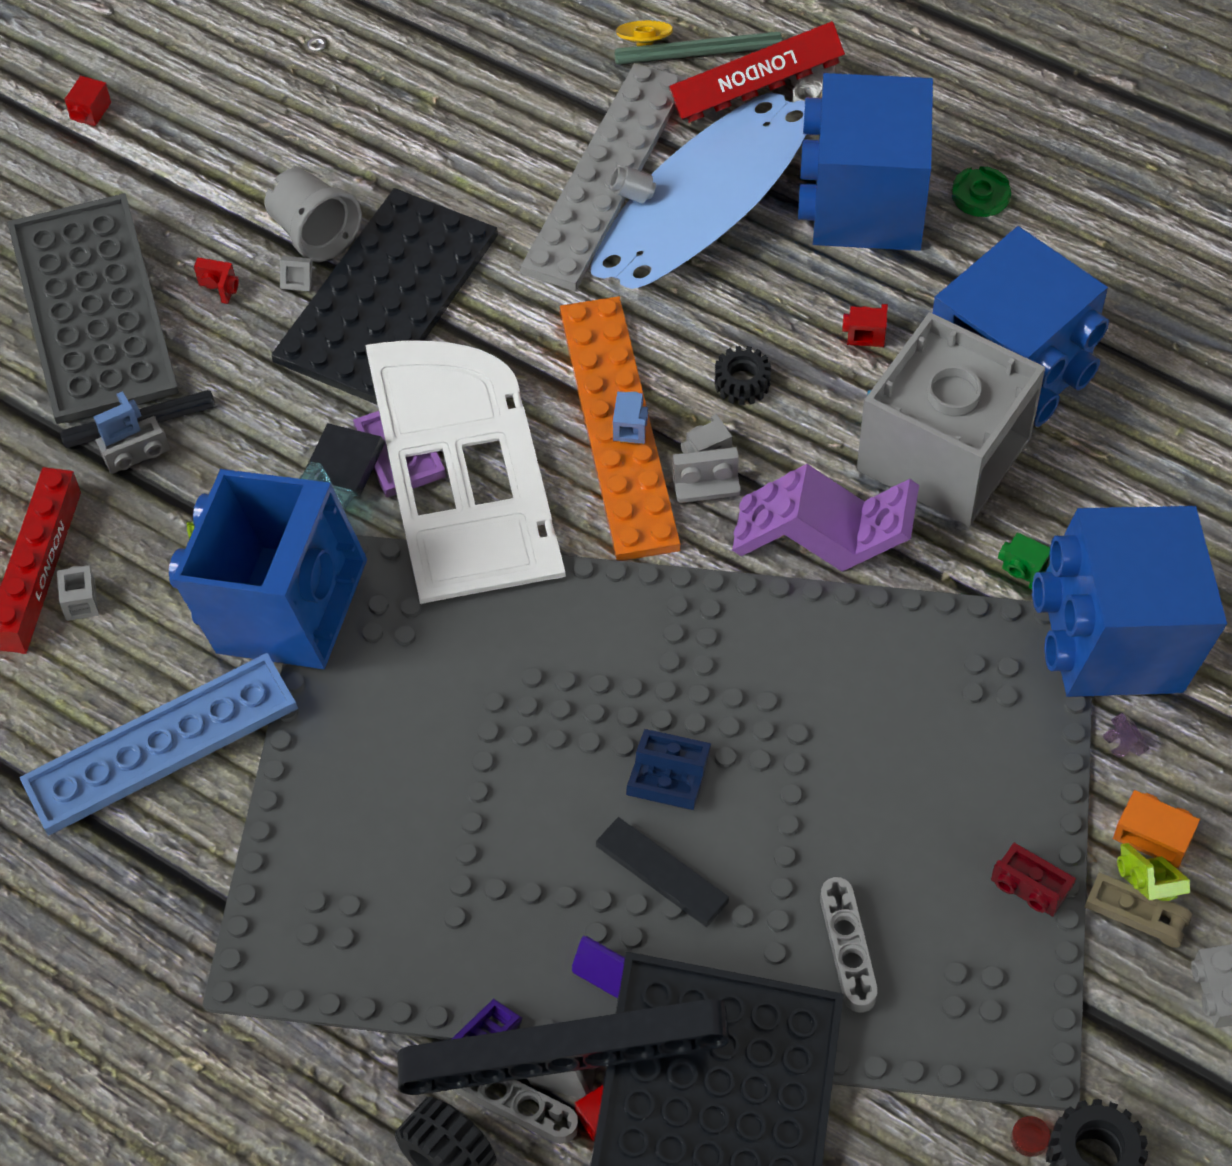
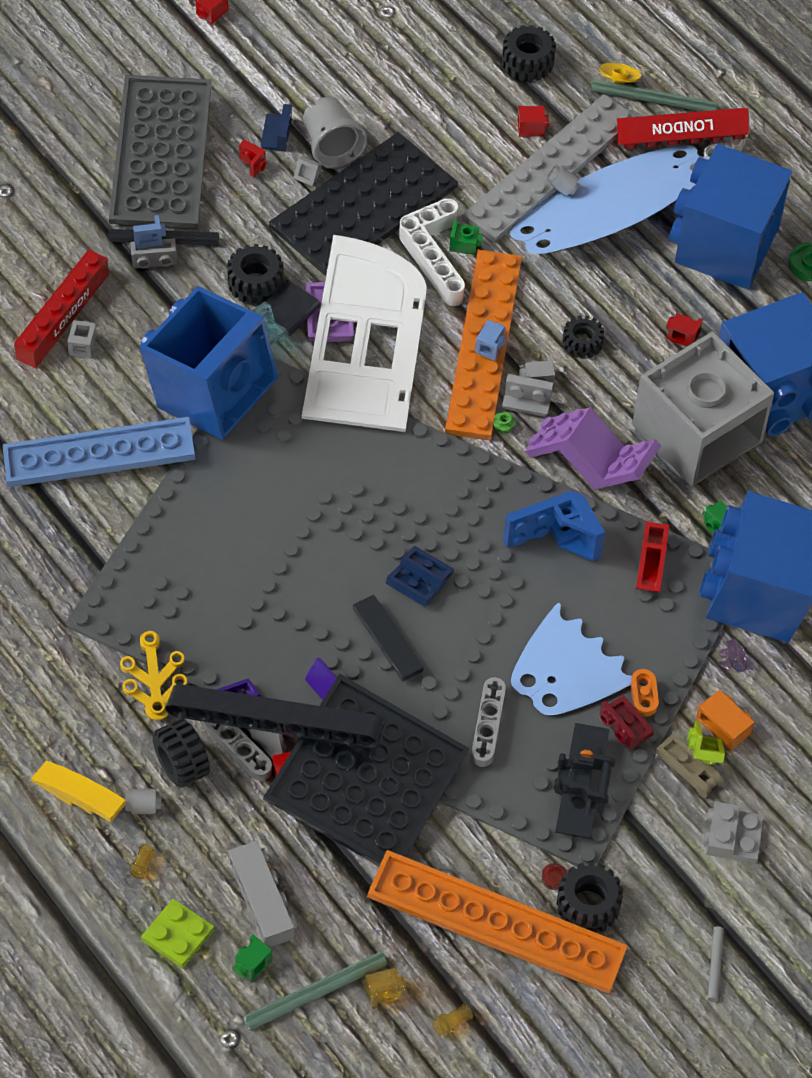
camera: 15 degrees right, 0 degrees up
none -> yellow plant [120,631,187,721]
none -> black tyre [227,244,284,305]
none -> dark blue panel [261,104,292,152]
none -> white beam [399,199,465,306]
none -> green brick [449,220,483,255]
none -> bright green plate [493,412,516,434]
none -> black tyre [501,25,556,82]
none -> blue bracket [503,491,605,561]
none -> light blue piece [511,603,632,715]
none -> red brick [517,106,549,137]
none -> black piece [553,723,616,839]
none -> orange plate [631,669,659,717]
none -> red slope [636,521,669,593]

